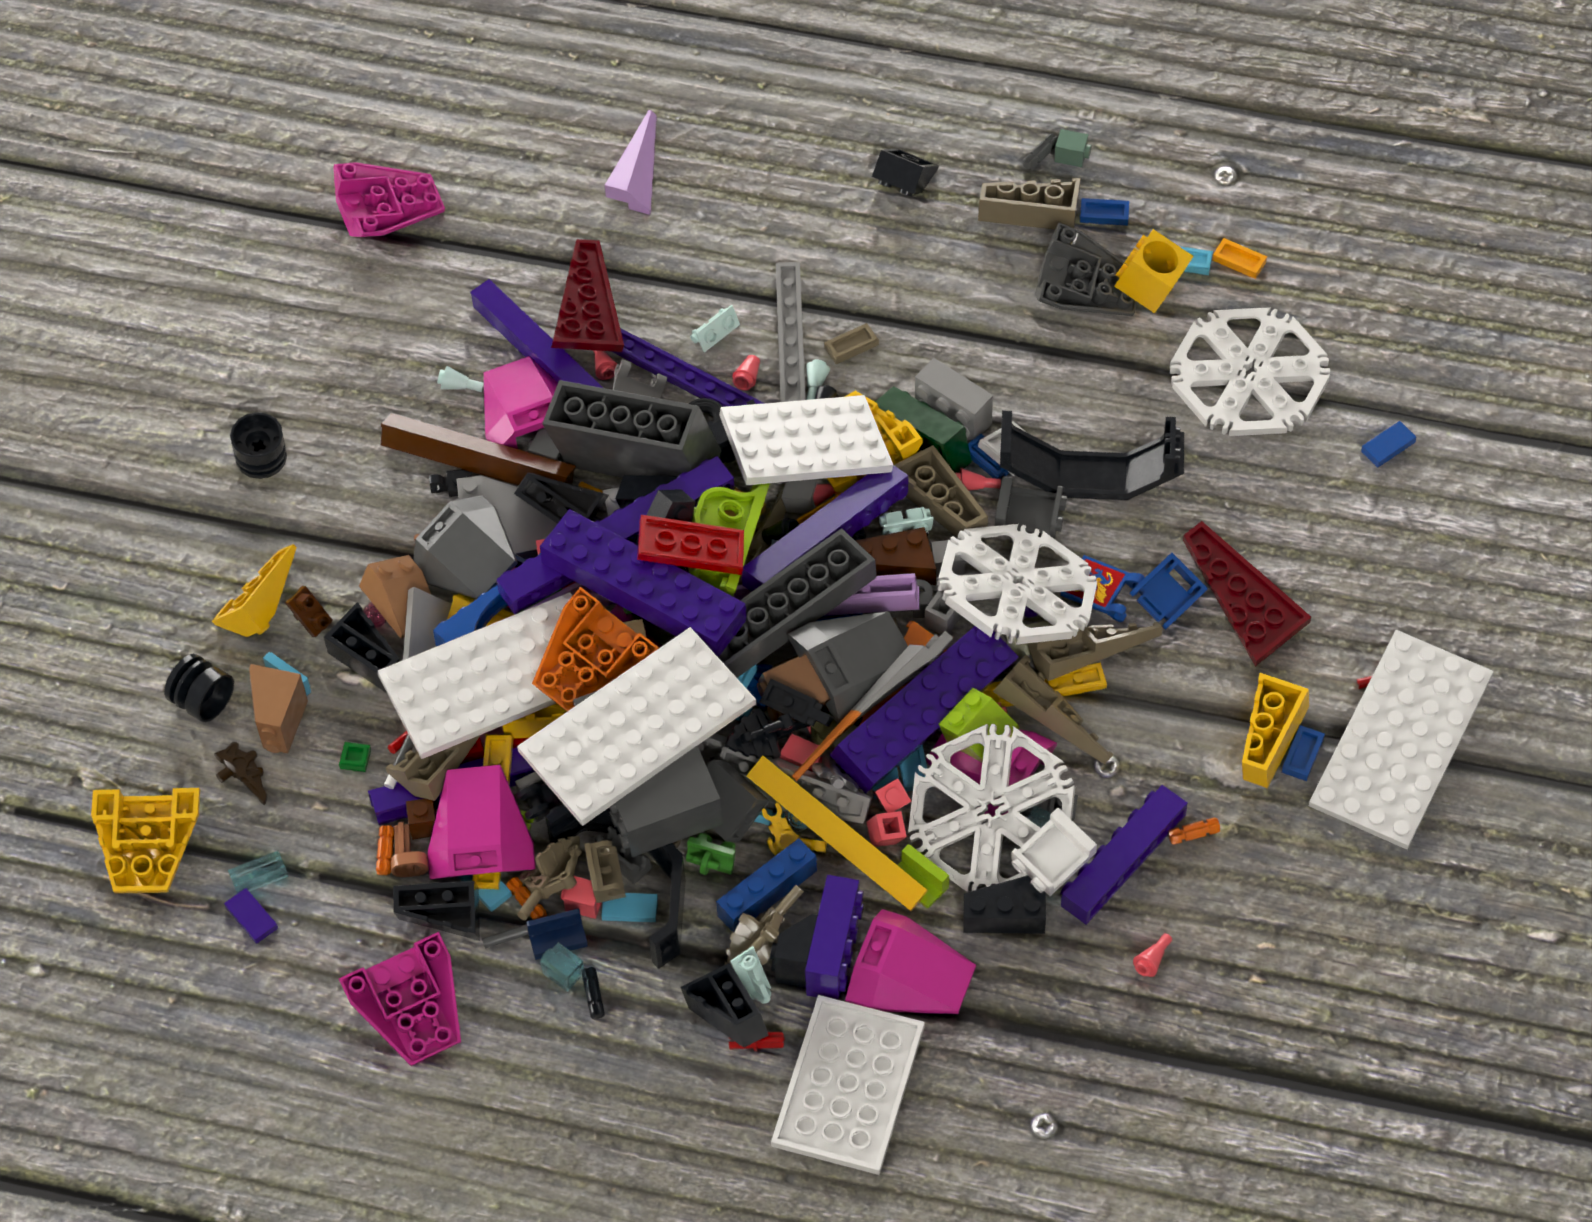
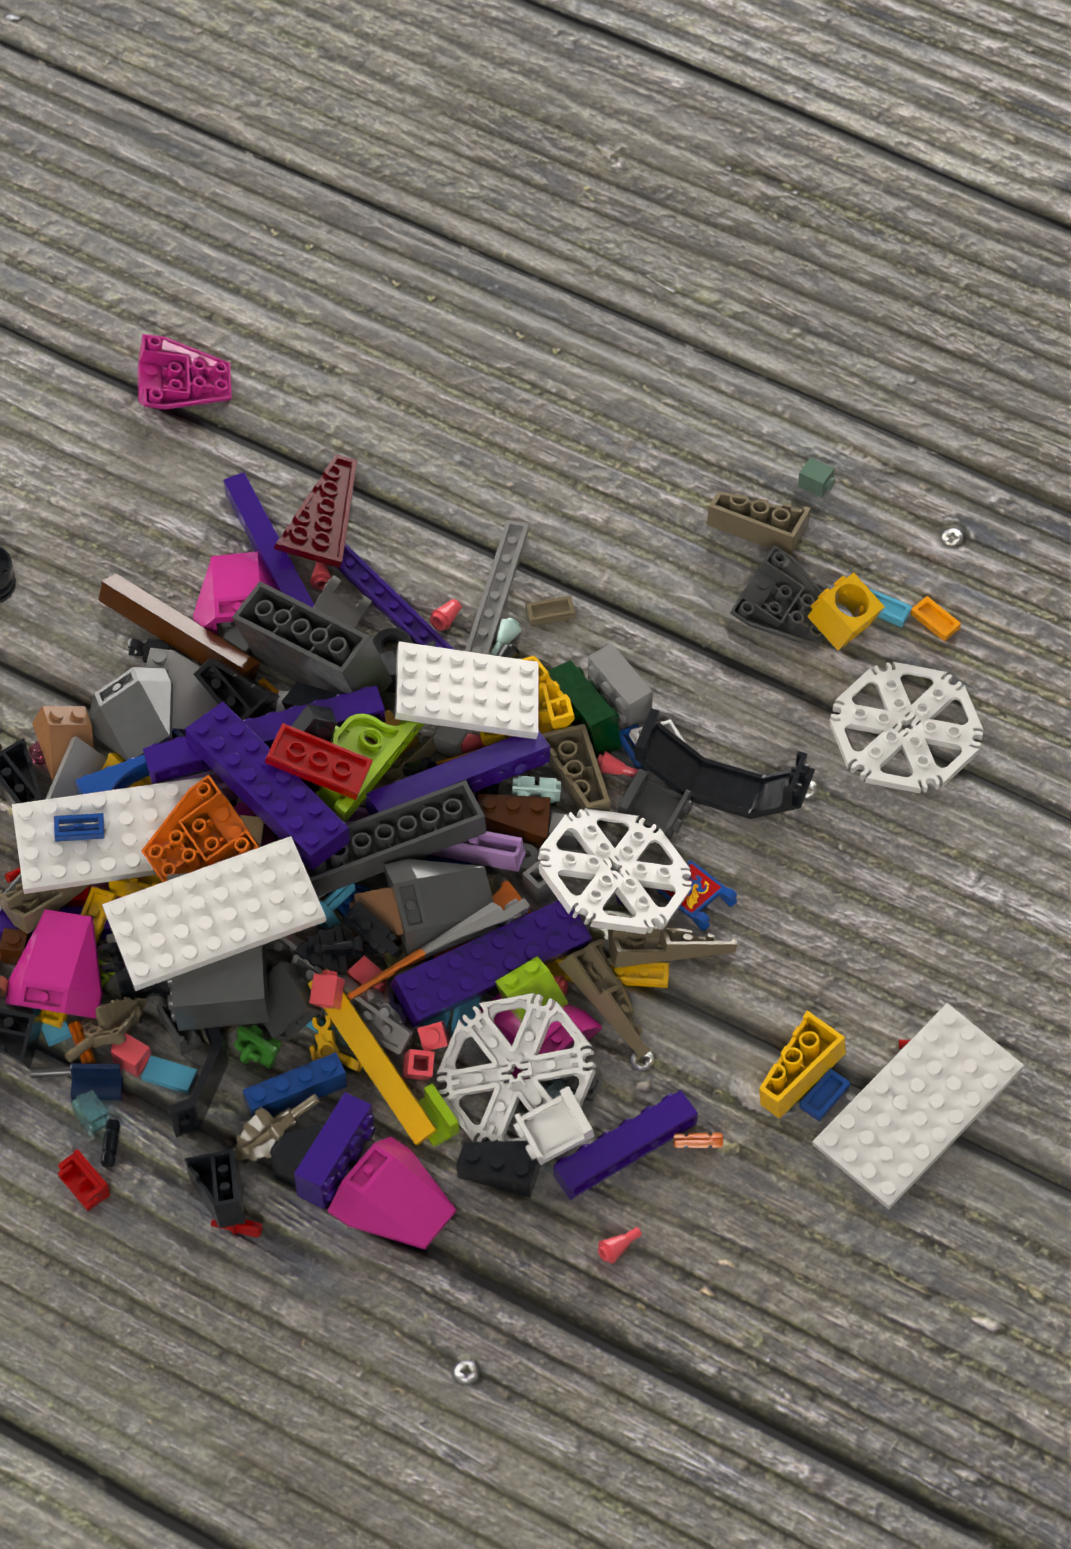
camera: 15 degrees right, 0 degrees up
light aqua cone [437,366,484,392] -> none
dark tan hinge [584,840,626,903] -> none
lavender wedge [605,110,657,215] -> none
light aqua hinge [690,305,740,352] -> none
light aqua hinge [730,946,772,1004] -> none
white plate [771,995,925,1175] -> none
black slope [872,148,939,196] -> none
dark grey axle [1023,133,1058,170] -> none
blue tile [1080,198,1129,226] -> none
blue container [1129,553,1208,630] -> none
dark red wing [1183,521,1311,667] -> none
blue tile [1361,421,1417,468] -> none
none -> blue tile [54,813,105,842]
none -> red hinge [57,1149,111,1212]
none -> coral brick [309,970,345,1009]

